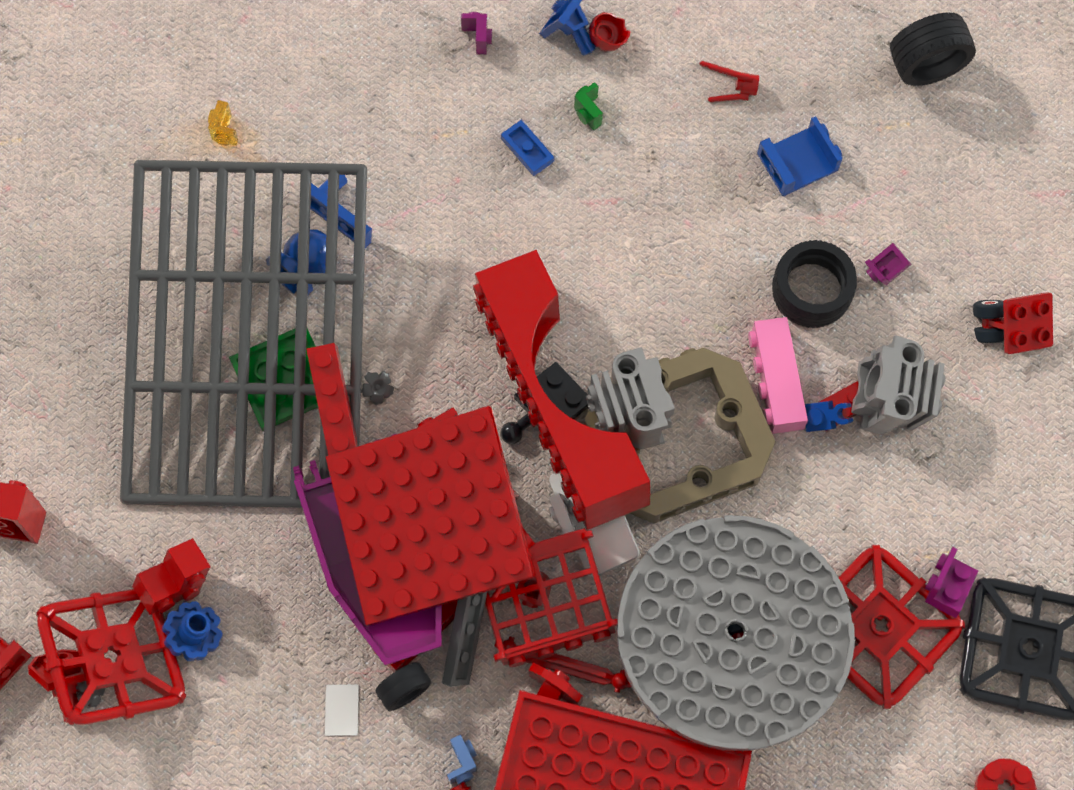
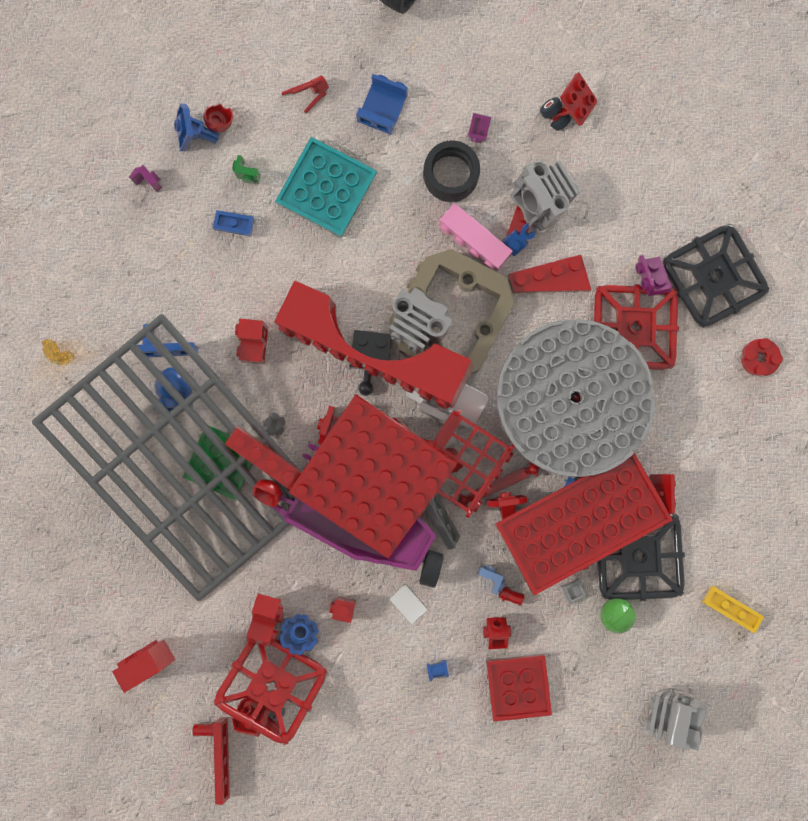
camera: 40 degrees left, 15 degrees up
none -> red brick [235,318,269,364]
none -> red hair [252,479,282,507]
none -> teal plate [275,137,377,238]
none -> red brick [329,597,356,623]
none -> red wing [508,254,591,293]

